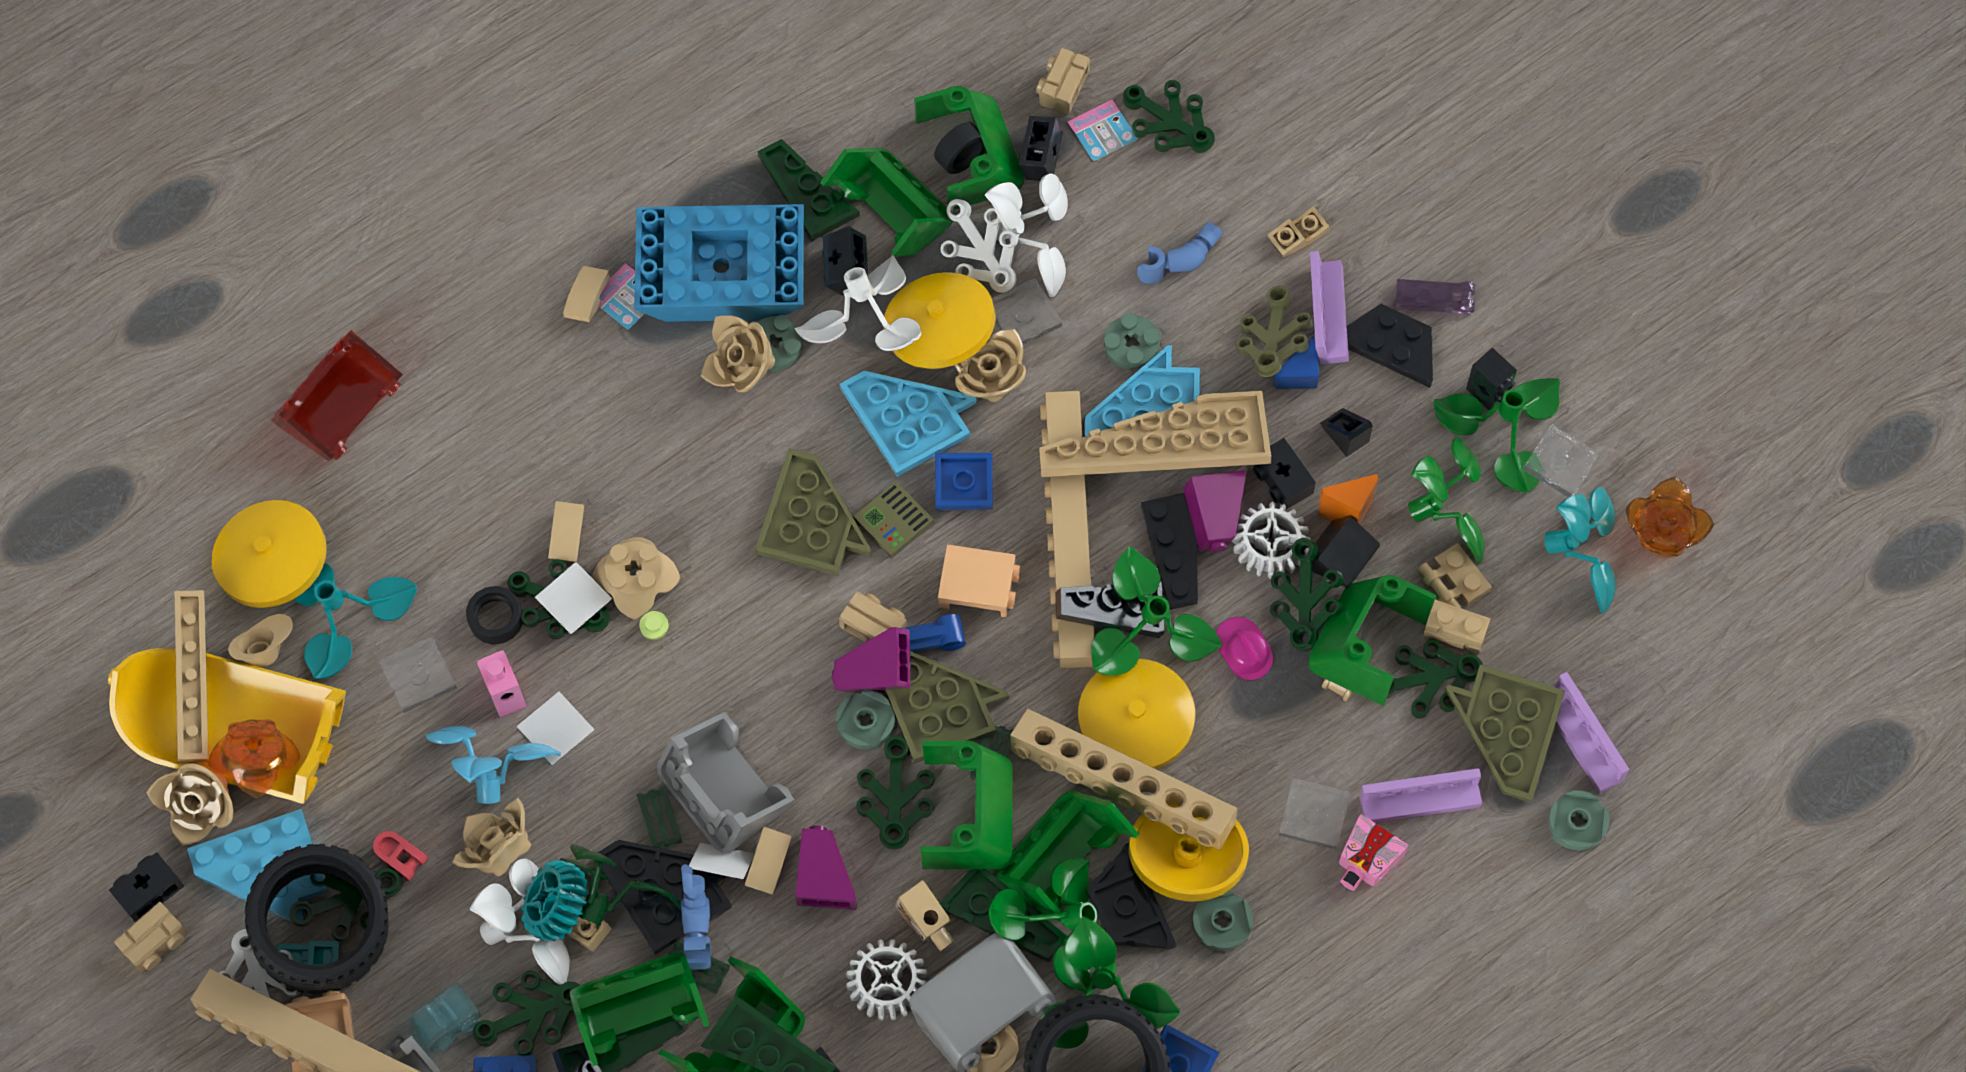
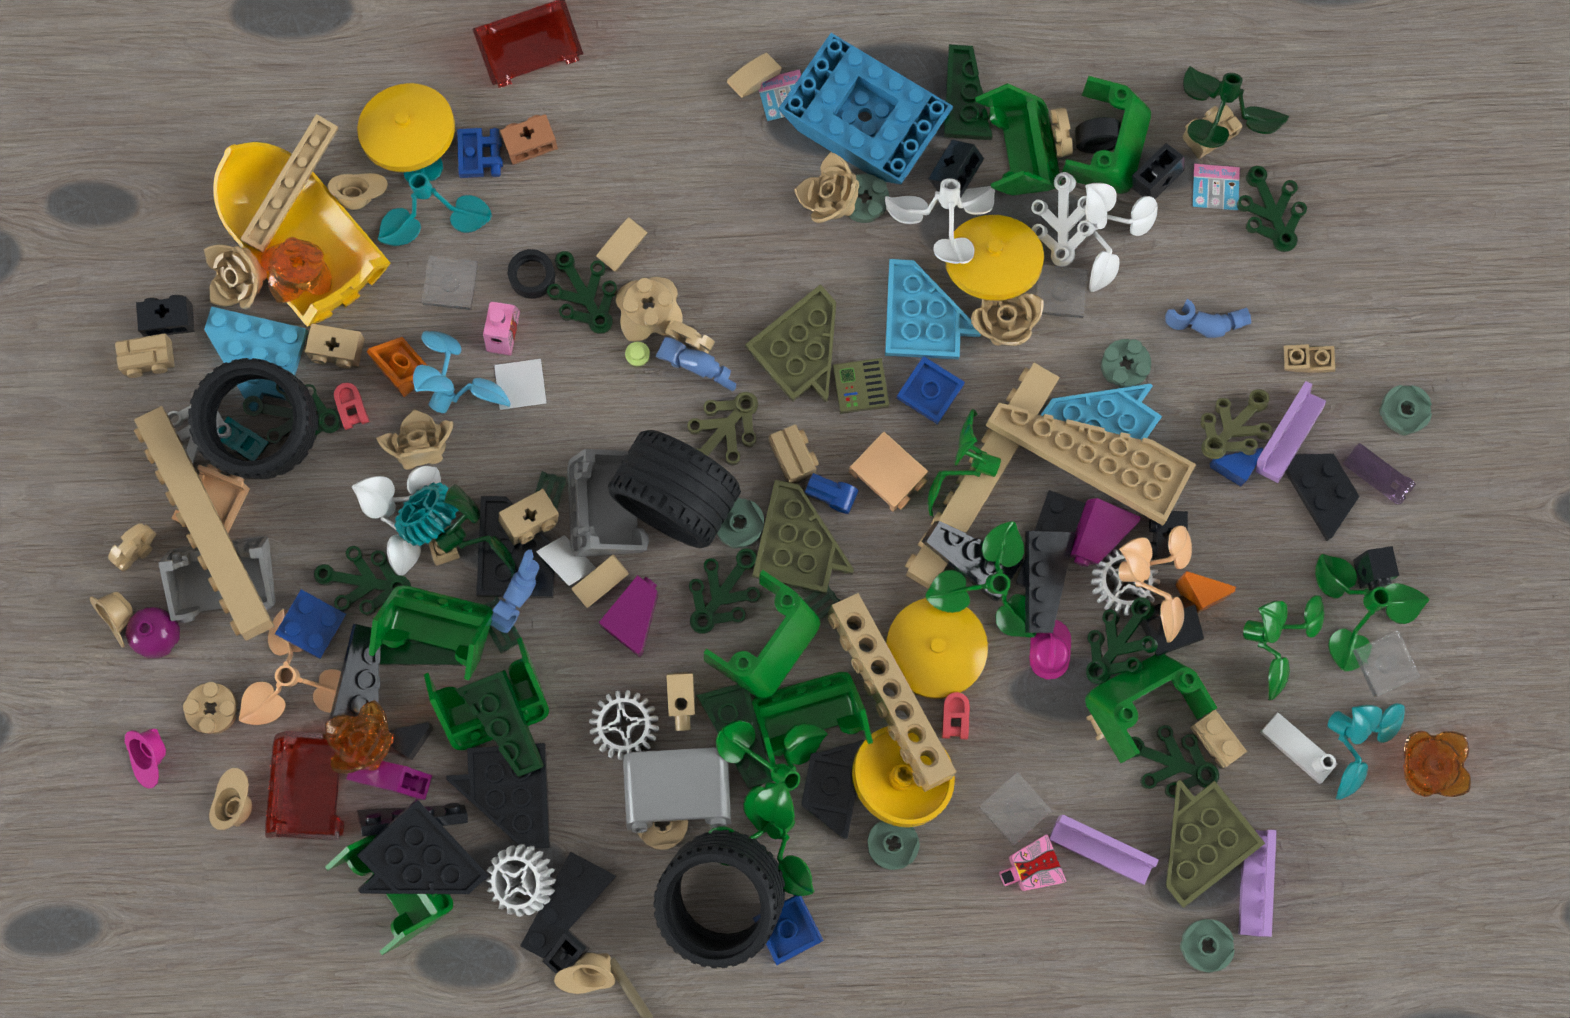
camera: 30 degrees right, 10 degrees up
clear light blue brick [408,983,482,1052] -> none
white sticker [535,562,612,634] -> none
magenta slope [832,627,911,692] -> none
black slope [1320,408,1373,457] -> none
tan plate [1418,543,1492,608] -> none
none -> tan brick [305,324,365,369]
none -> orange slope [367,337,428,397]
none -> blue plate [457,128,503,178]
none -> tan brick [498,489,559,545]
none -> nougat brick [500,114,558,165]
none -> black tyre [608,430,741,548]
none -> medium blue piece [655,337,736,391]
none -> tan plate [665,320,715,353]
none -> olive plant [687,392,758,465]
none -> green plant [928,409,1001,517]
none -> coral plate [942,692,970,740]
none -> black wing [1025,531,1076,633]
none -> tan plate [1050,108,1073,158]
none -> light nougat plant [1119,526,1192,643]
none -> dark green plant [1183,66,1289,148]
none -> white piece [1260,713,1338,784]
none -> sand green plate [1379,385,1432,436]

